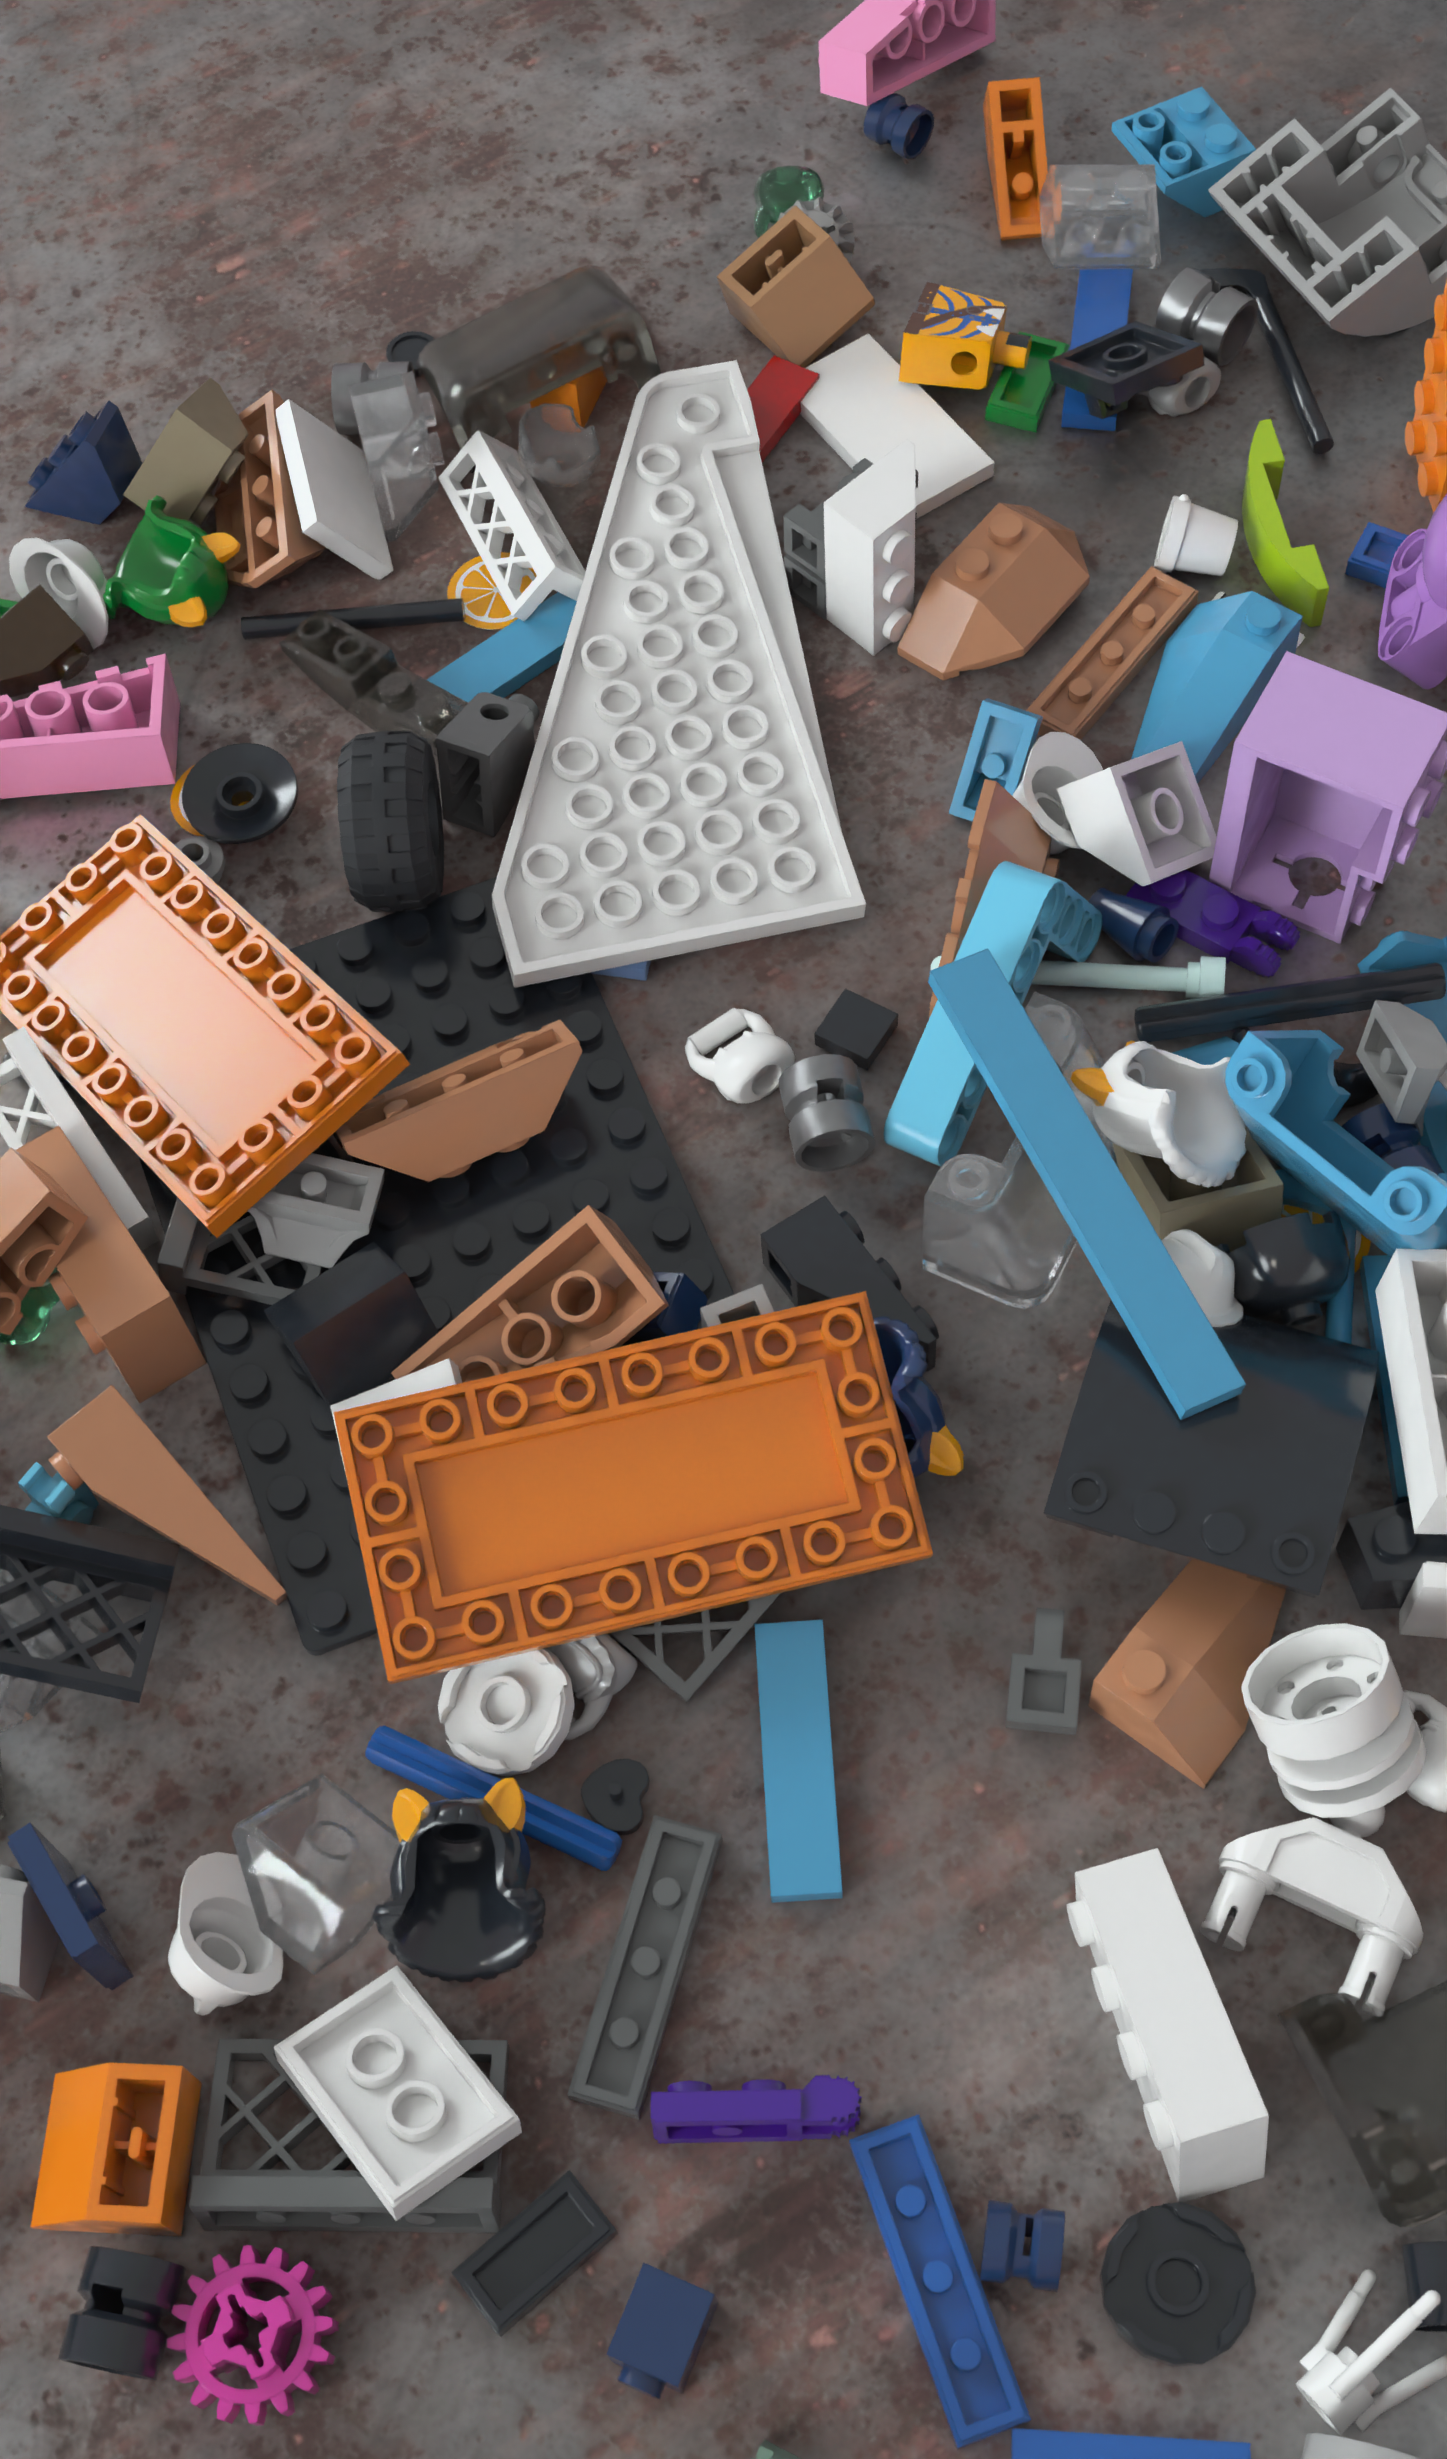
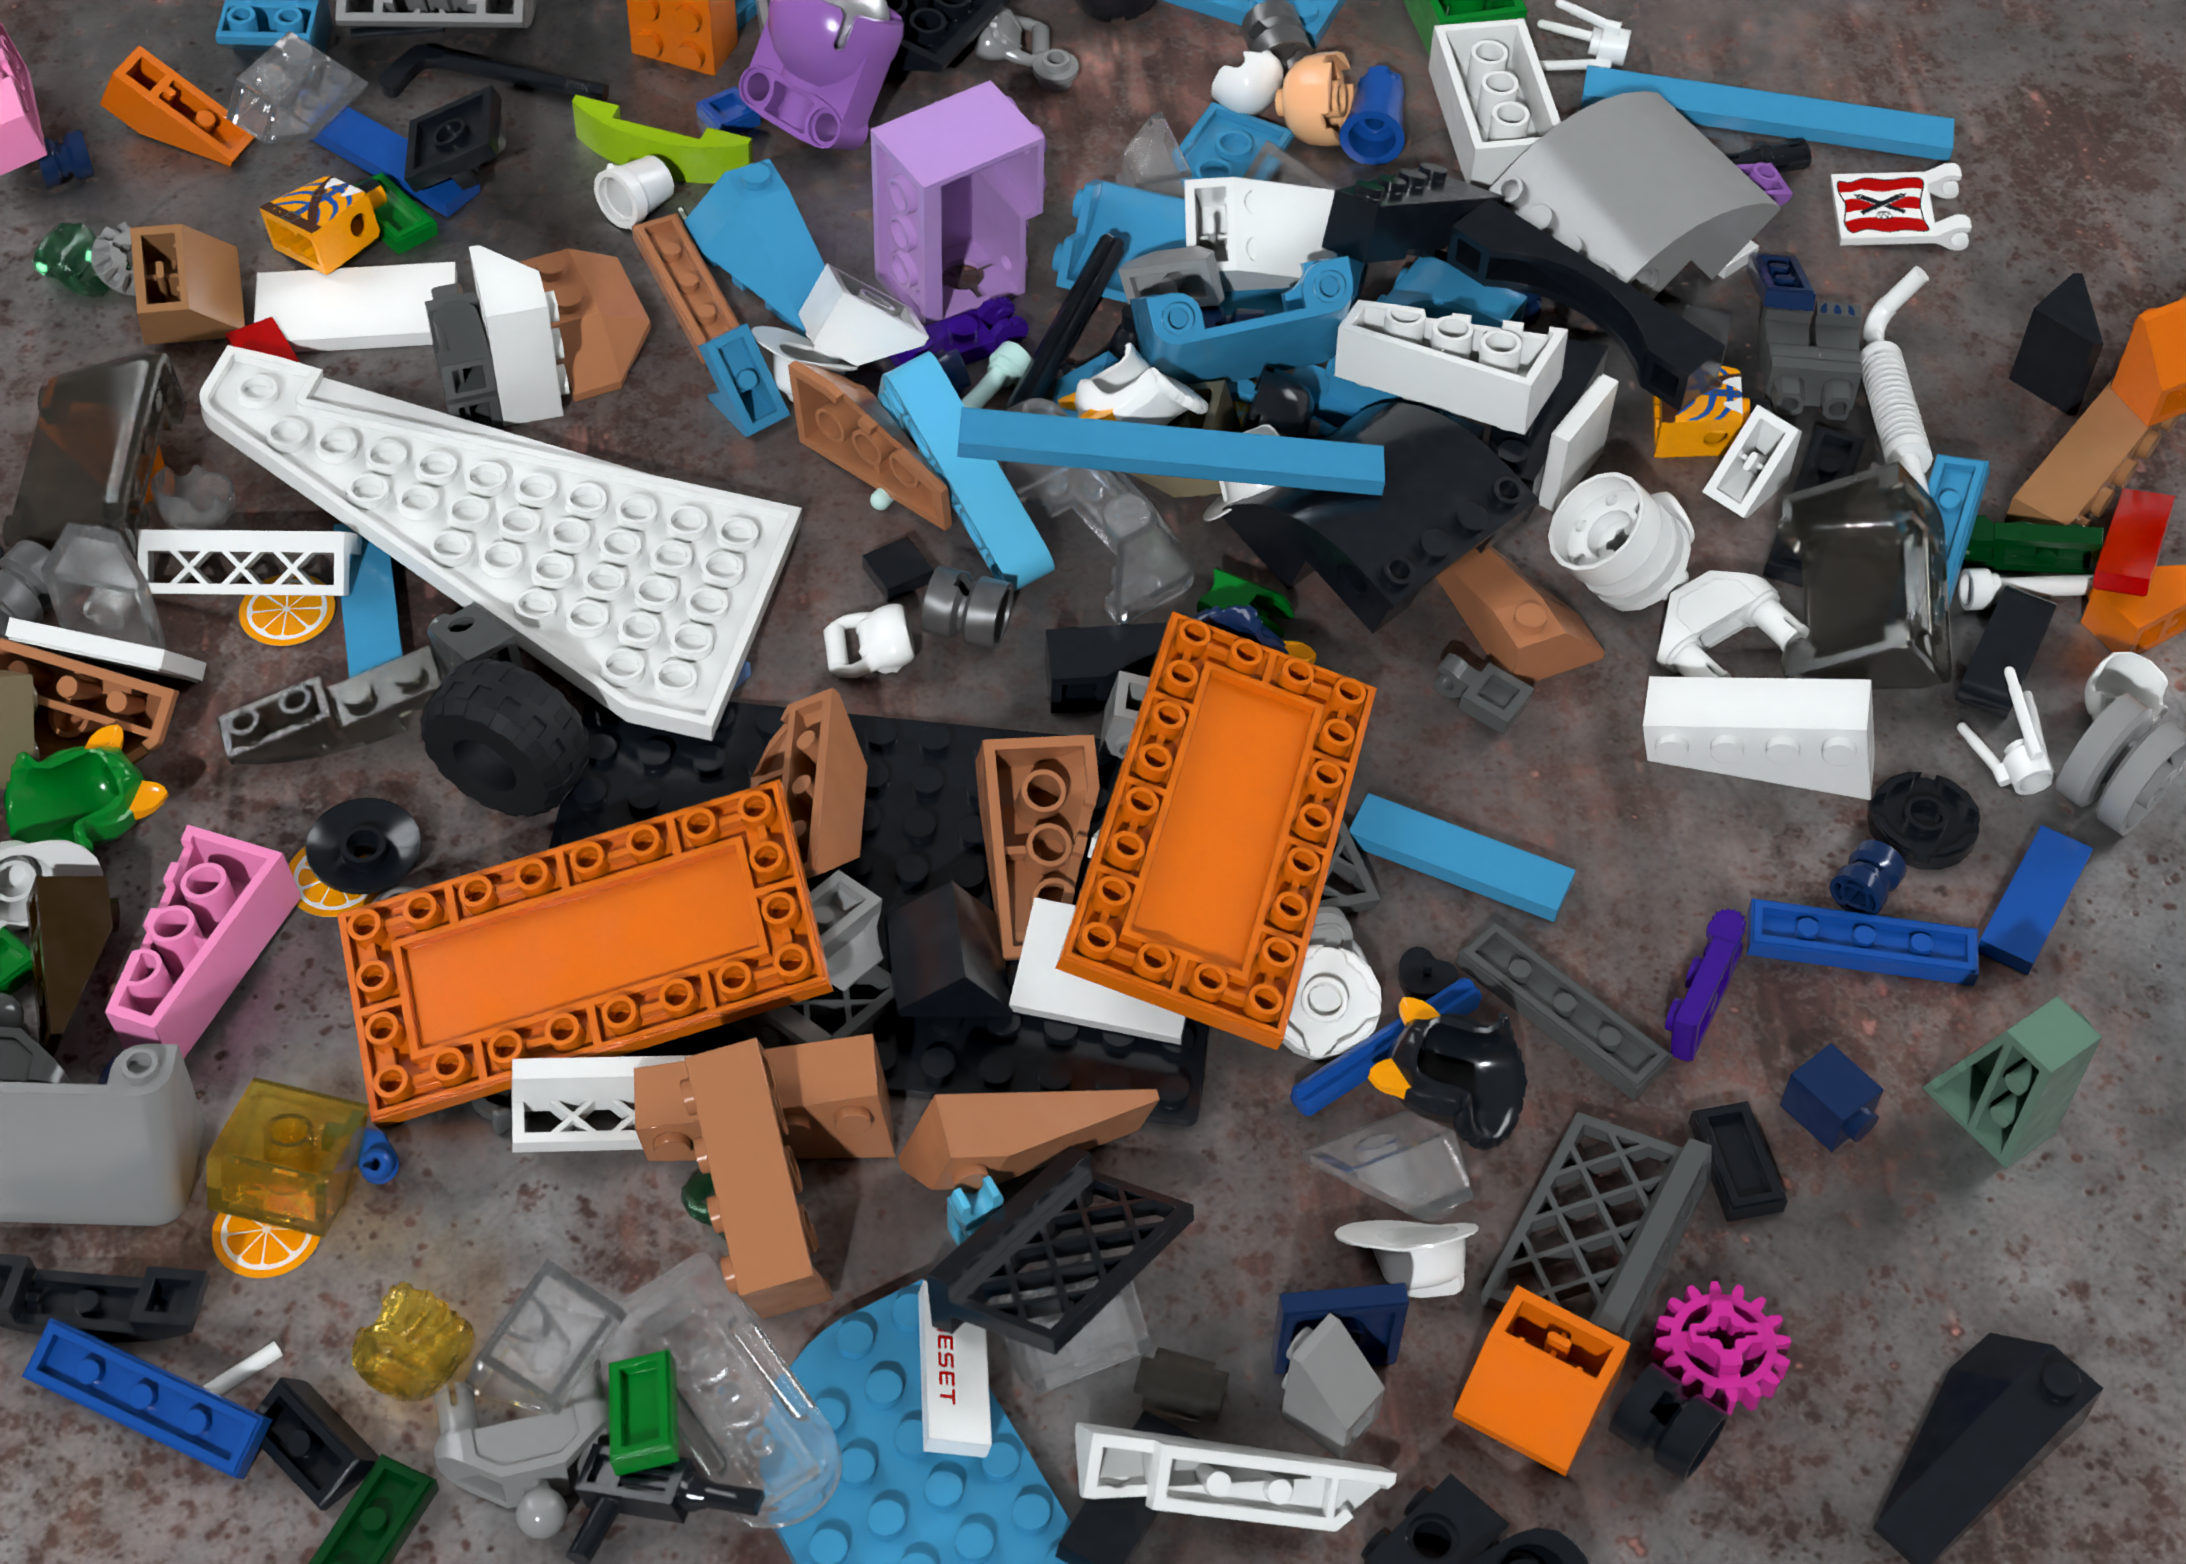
camera: 70 degrees left, 10 degrees down
black bar [241,598,465,640] -> none
white tile [273,1965,522,2221] -> none
flat silver wheel [1156,267,1258,366] -> none
none -> green piece [1197,567,1294,638]

